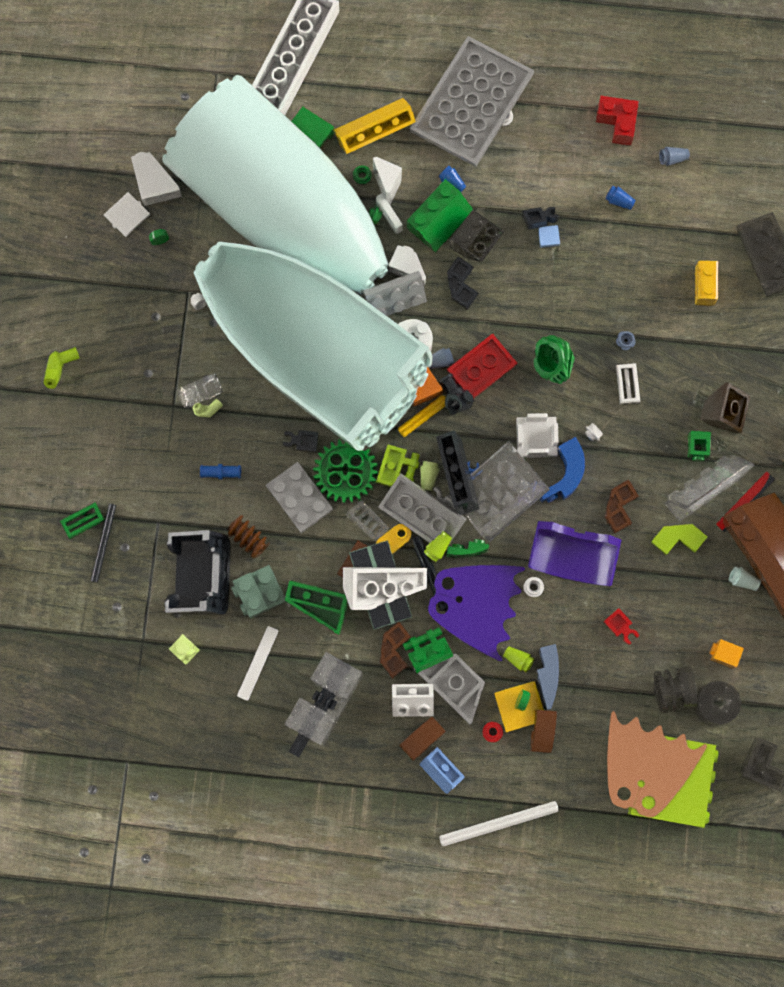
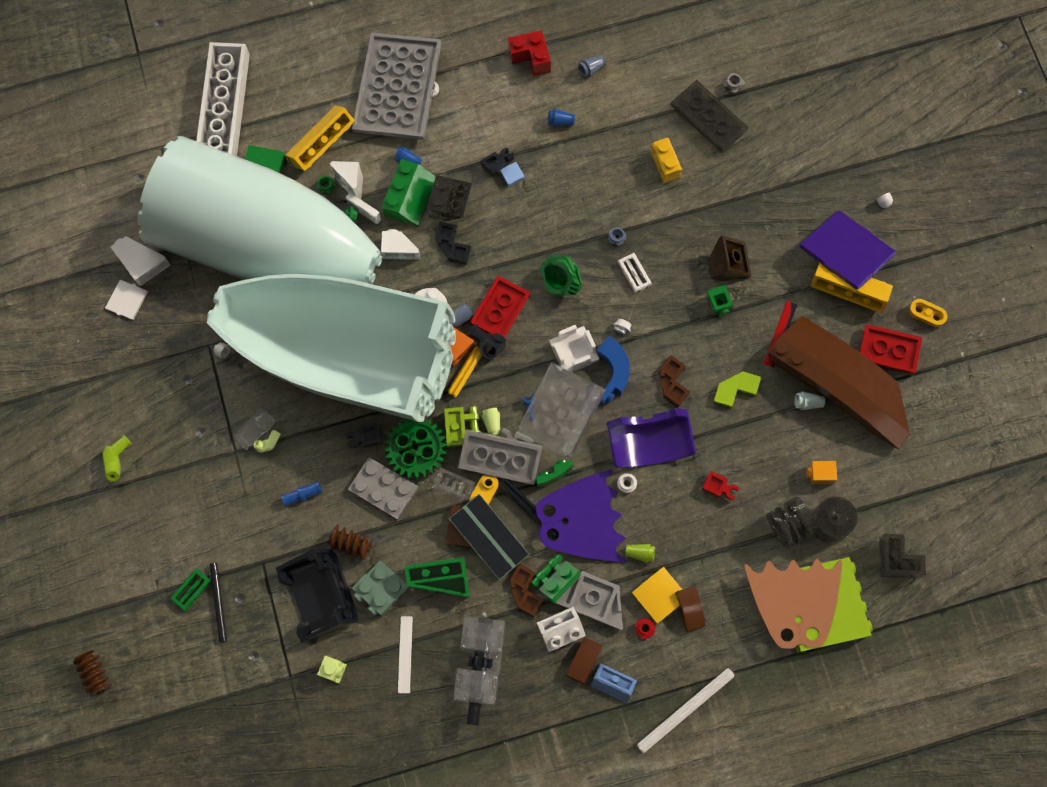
camera: 20 degrees left, 5 degrees down
green tile [148,229,169,245] -> none
white wedge [343,567,427,610] -> none
light grey plate [364,271,427,316] -> none
lime cone [424,531,452,562] -> none
black brick [436,430,480,515] -> none
green tile [515,689,530,711] -> none
sand blue slope [536,644,559,711] -> none
clear slope [665,455,754,523] -> none

